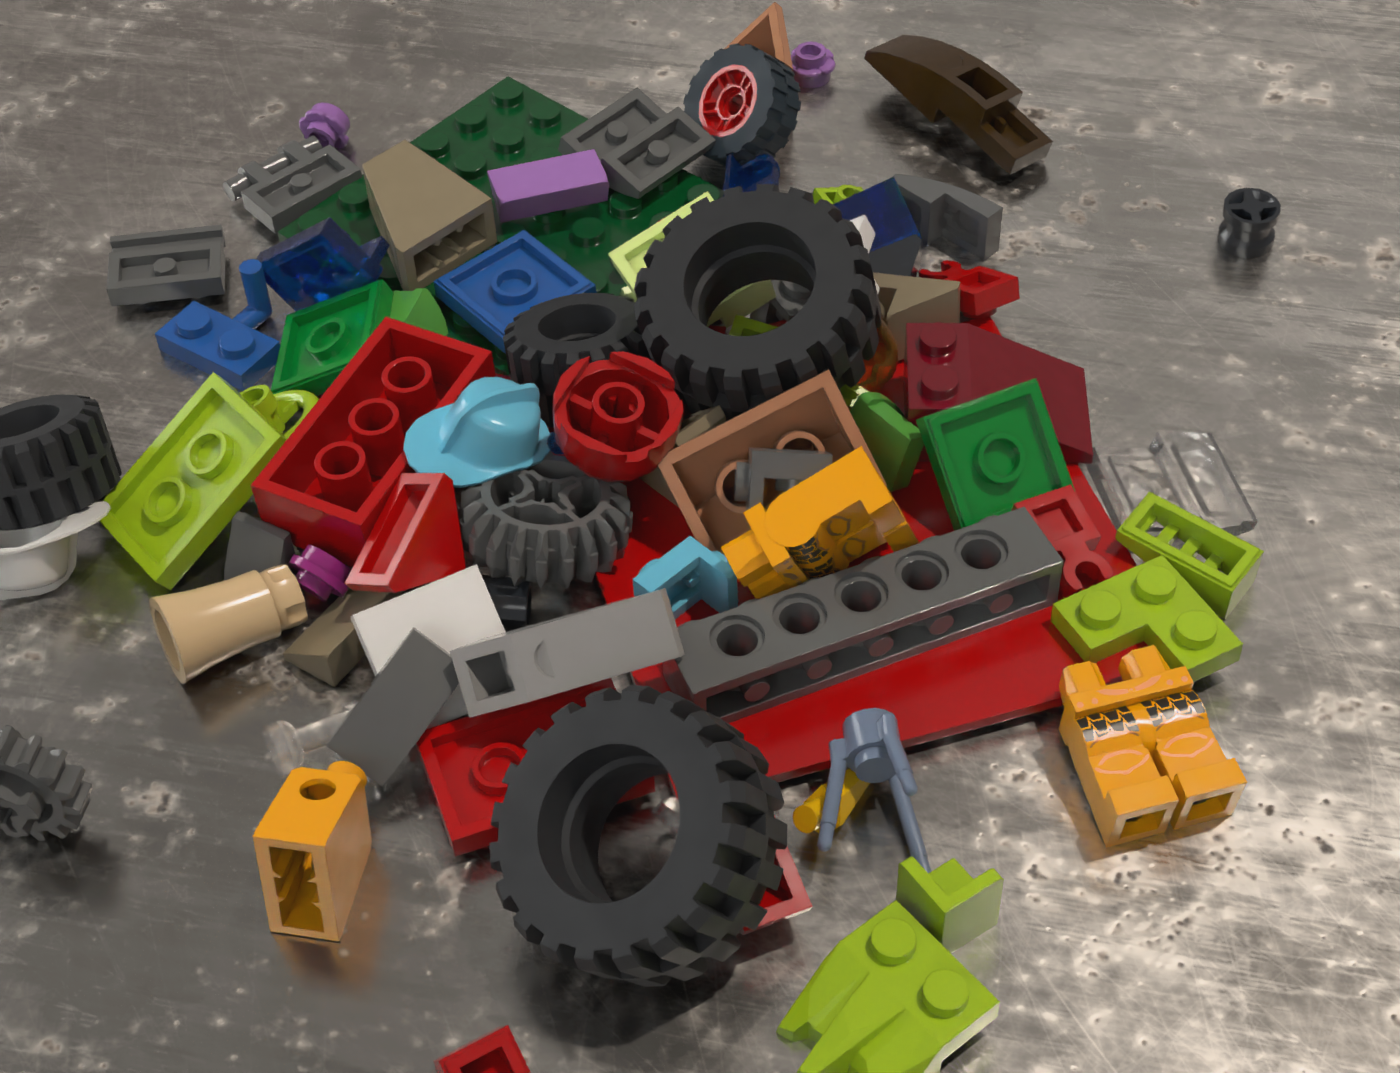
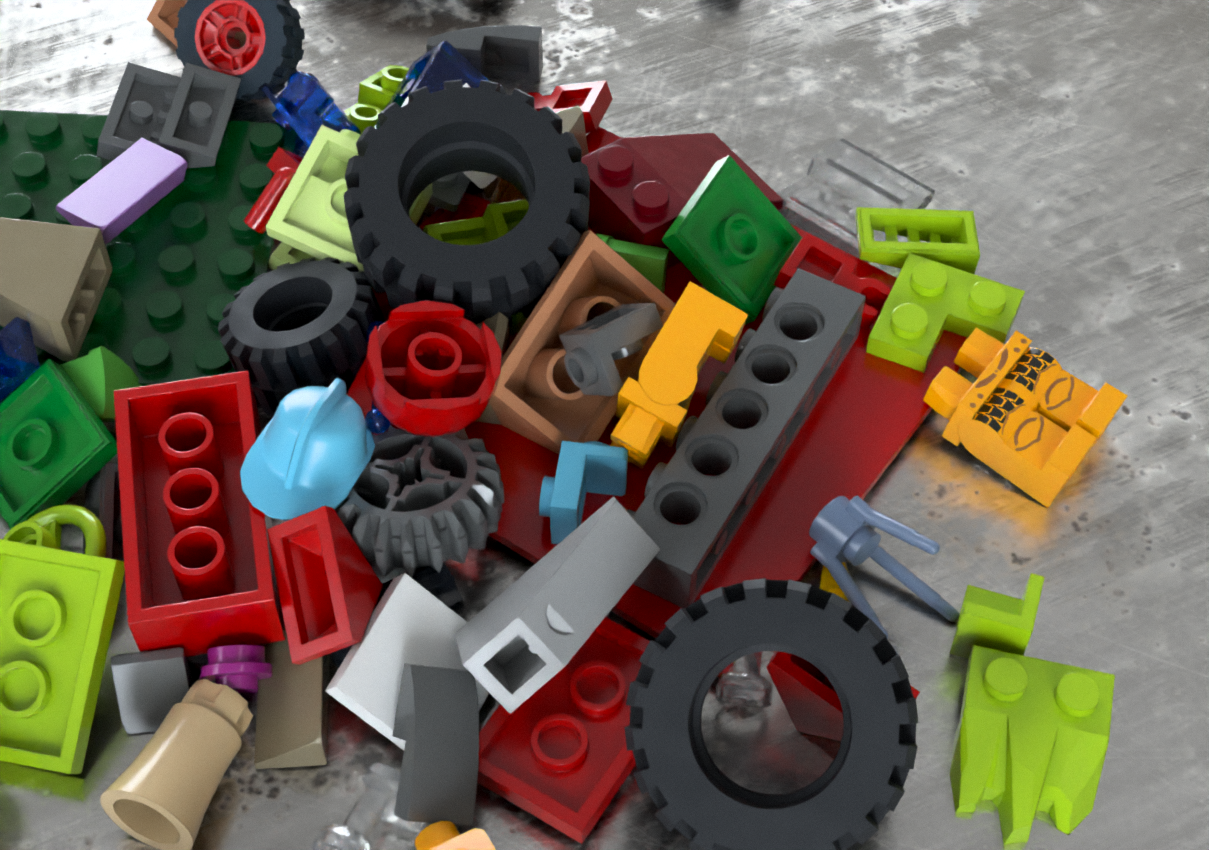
camera: 40 degrees left, 5 degrees up
blue tile [433,230,596,354] -> none

